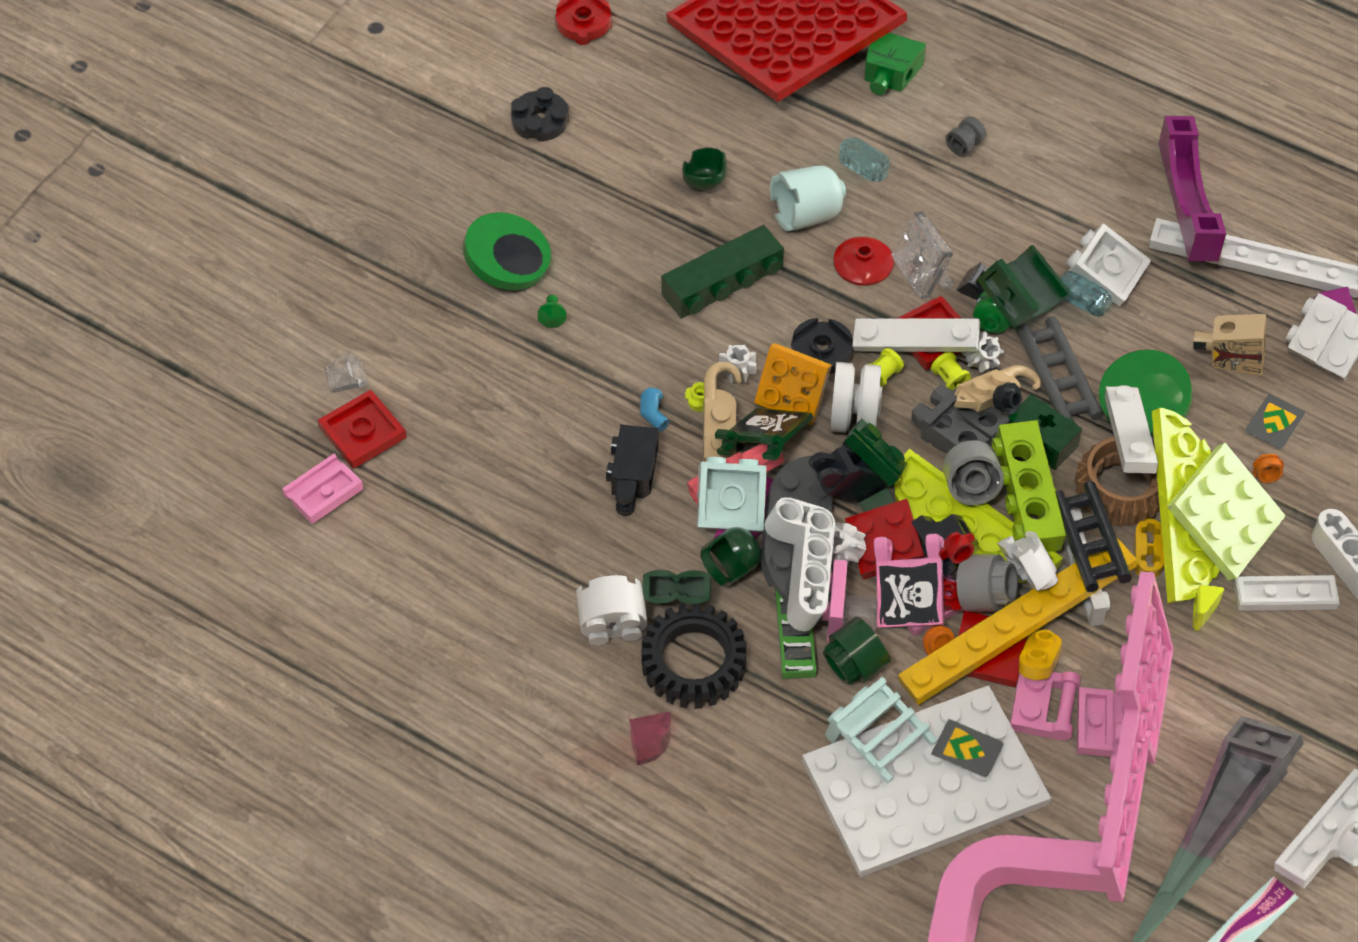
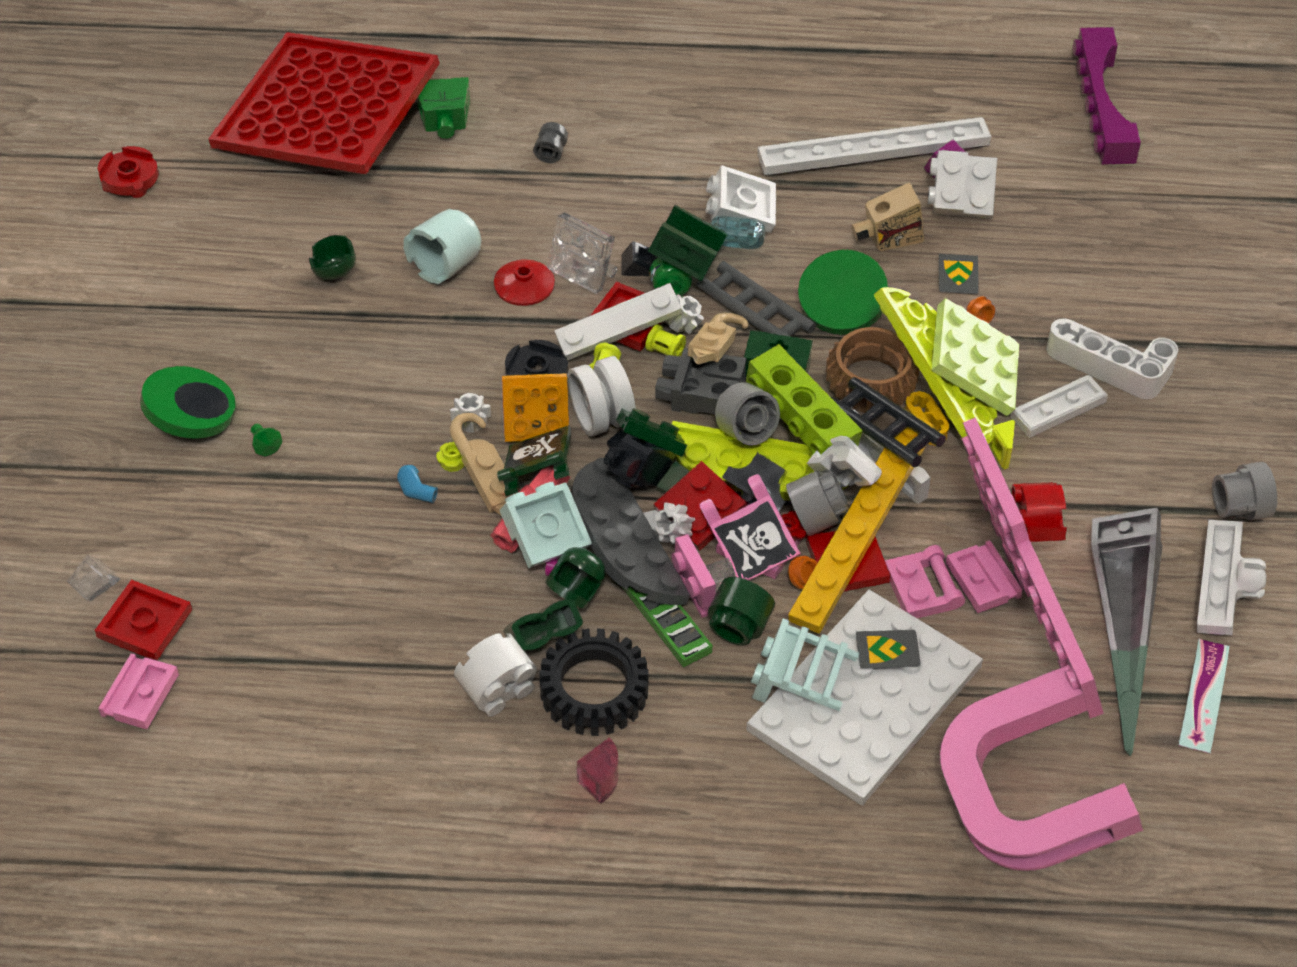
camera: 30 degrees left, 5 degrees down
black plate [511,87,569,141] -> none
black hinge [606,424,659,517] -> none
dark green brick [661,224,784,319] -> none
white beam [764,497,835,632] -> none
clear light blue beam [839,138,889,181] -> none
red plate [939,532,975,564] -> none
black plate [993,382,1022,415] -> none
yellow plate [1019,630,1062,680] -> none
white plate [1105,385,1158,473] -> none
magenta arch [1158,116,1226,262] -> none
none -> red cylinder [1011,482,1067,542]

